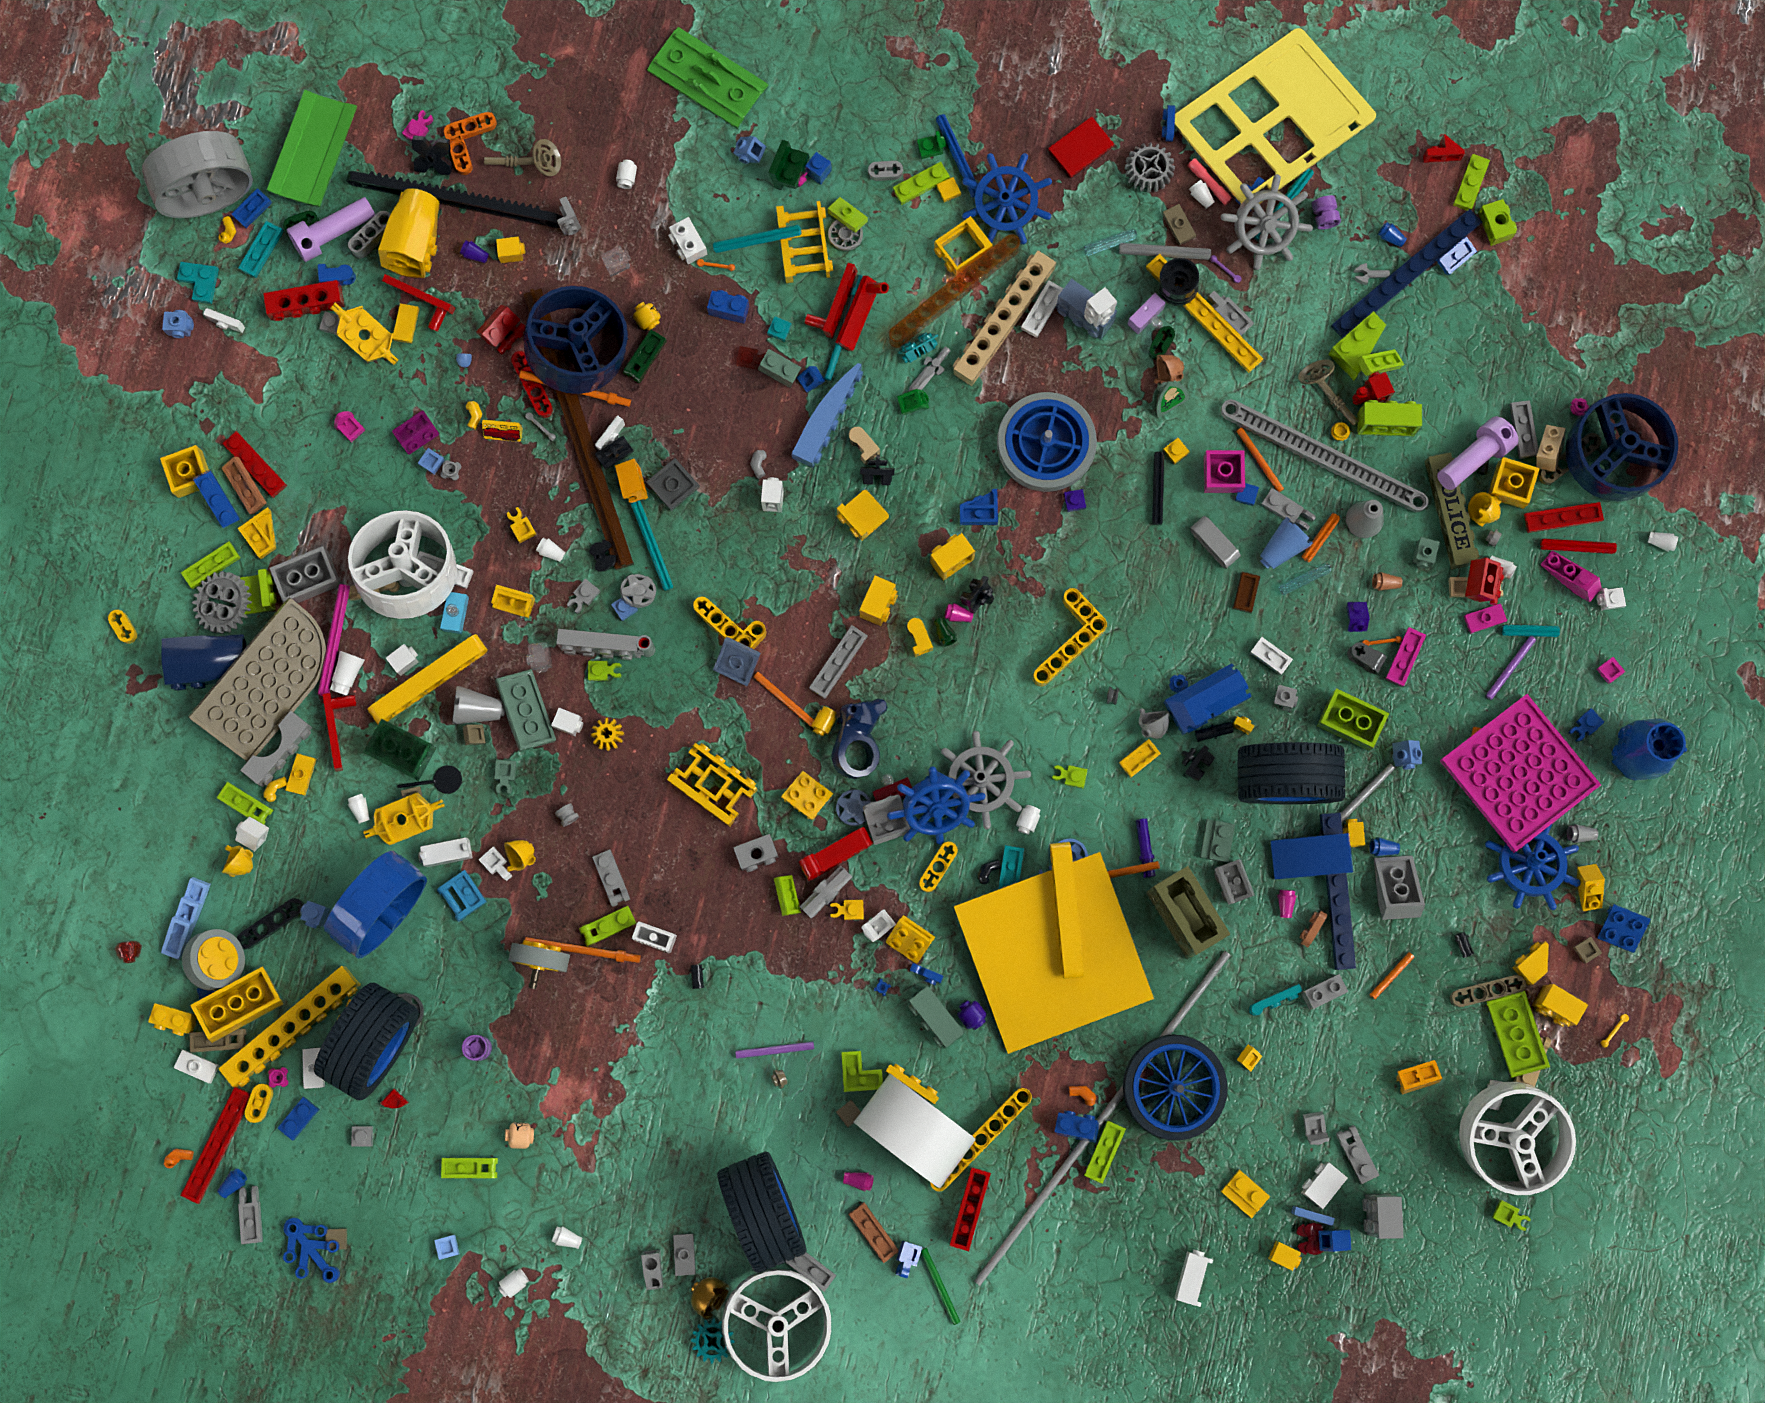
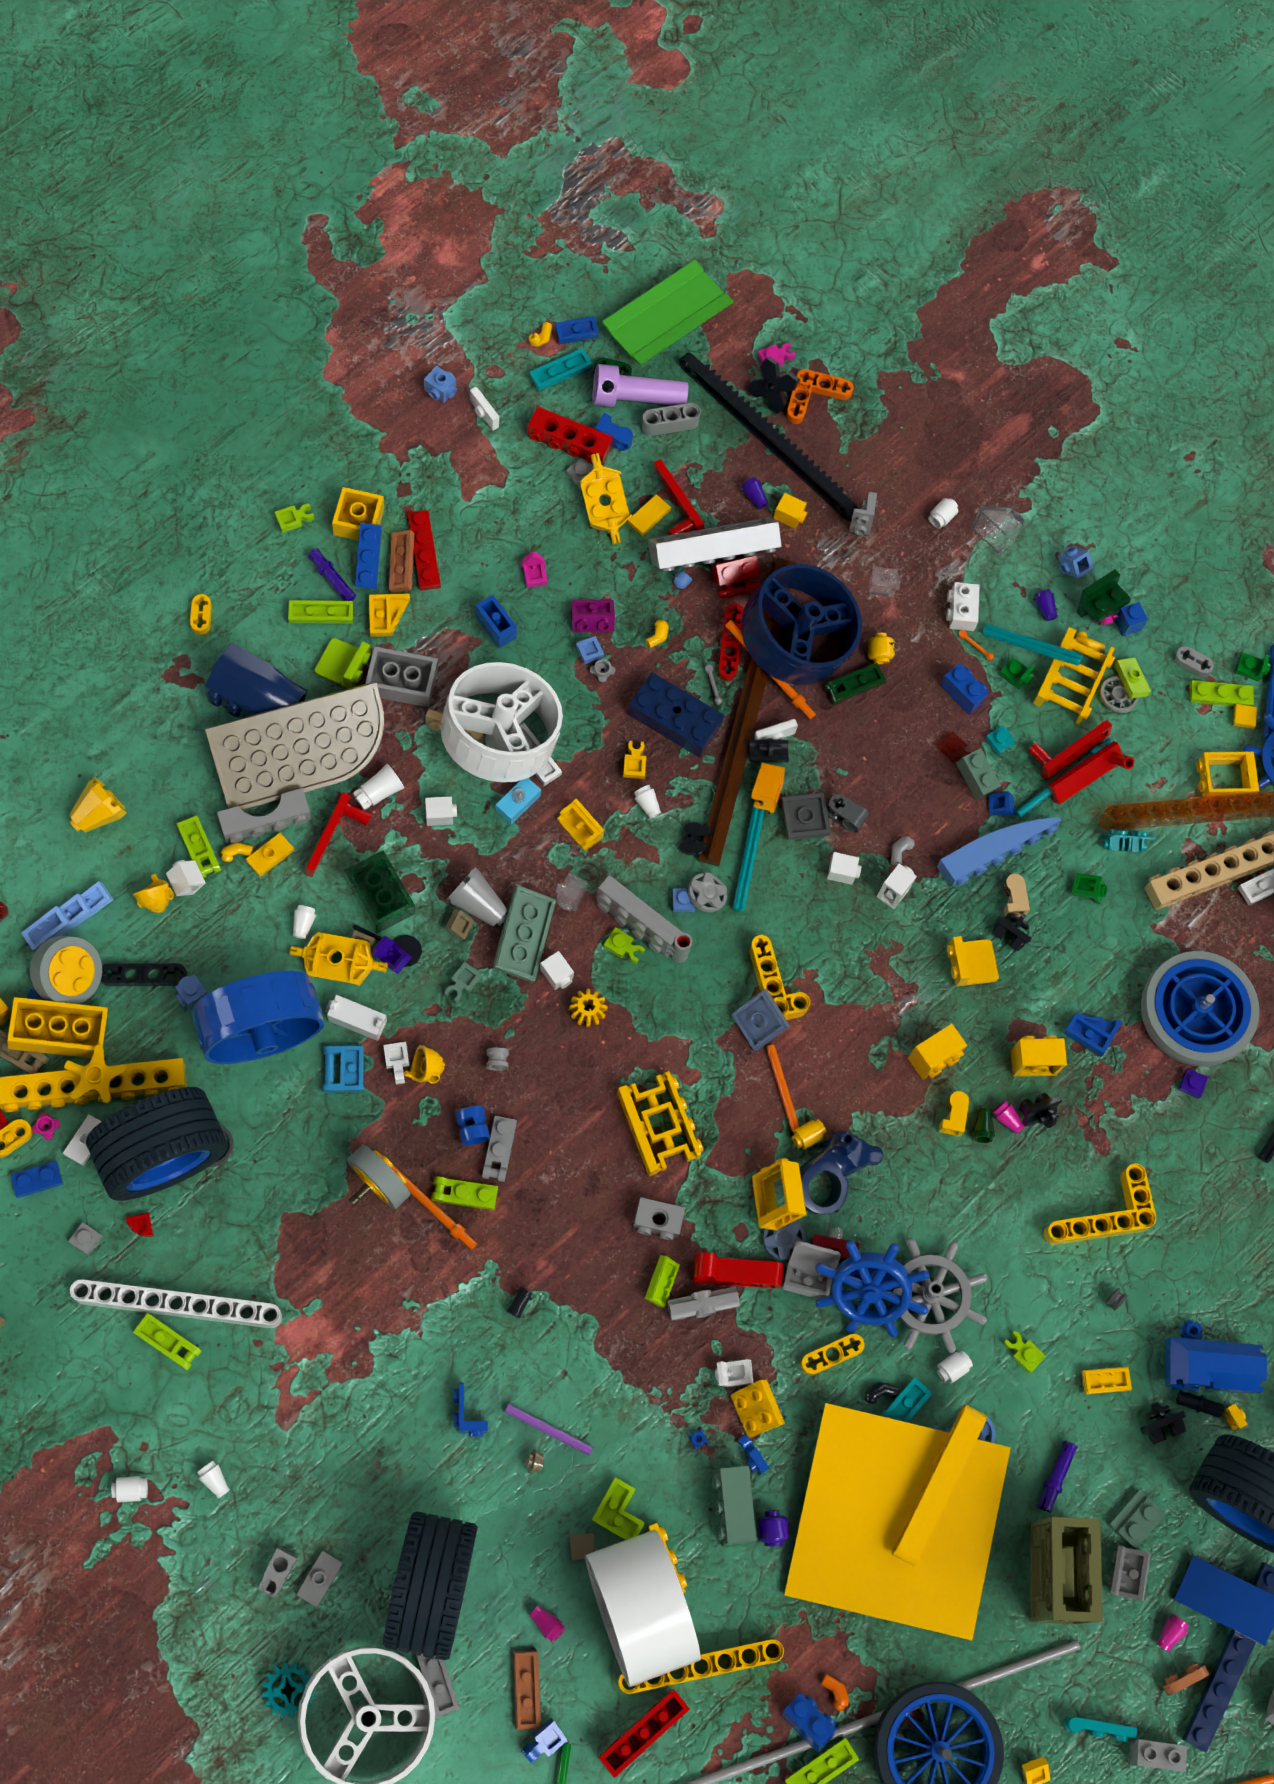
camera: 20 degrees right, 10 degrees down
light grey wheel [142,131,253,218] -> none
teal plate [177,262,219,304] -> none
light grey gear [192,571,252,634] -> none
dark pink axle [318,584,350,696] -> none
yellow beam [367,634,488,726] -> none
yellow animal [378,189,440,278] -> none
light blue plate [434,1235,460,1260] -> none
medium lavender wheel [462,1035,492,1061] -> none
slope [482,420,523,442] -> none
dark tan dish [484,139,561,177] -> none
light nougat head [505,1122,534,1149] -> none
light grey plate [567,579,601,614] -> none
white brick [632,921,677,953] -> none
bright green hinge [647,27,769,129] -> none
pearl gold cylinder [691,1277,729,1319] -> none
yellow hinge [781,771,834,820] -> none
light grey plate [809,625,868,699] -> none
yellow plate [830,900,864,920] -> none
light grey sword [909,346,951,391] -> none
orange bar [1107,861,1160,878] -> none
light grey helmet [1139,708,1169,739] -> none
none -> yellow animal [64,1044,126,1103]
none -> yellow cone [69,777,127,833]
none -> white beam [70,1279,282,1328]
none -> lime plate [275,504,315,533]
none -> dark purple pin [307,548,356,601]
none -> dark purple bracket [371,936,412,974]
none -> blue bracket [454,1382,488,1438]
none -> blue wheel [455,1106,490,1145]
none -> blue brick [475,595,517,648]
none -> dark blue brick [628,672,725,758]
none -> brick [648,518,782,571]
none -> yellow window [752,1158,806,1231]
none -> dark grey piece [826,794,869,833]
none -> white brick [827,852,862,885]
none -> clear slope [971,506,1026,556]
none -> green bracket [998,657,1035,689]
none -> dark purple cone [1034,589,1058,622]
none -> yellow arm [1075,631,1105,653]

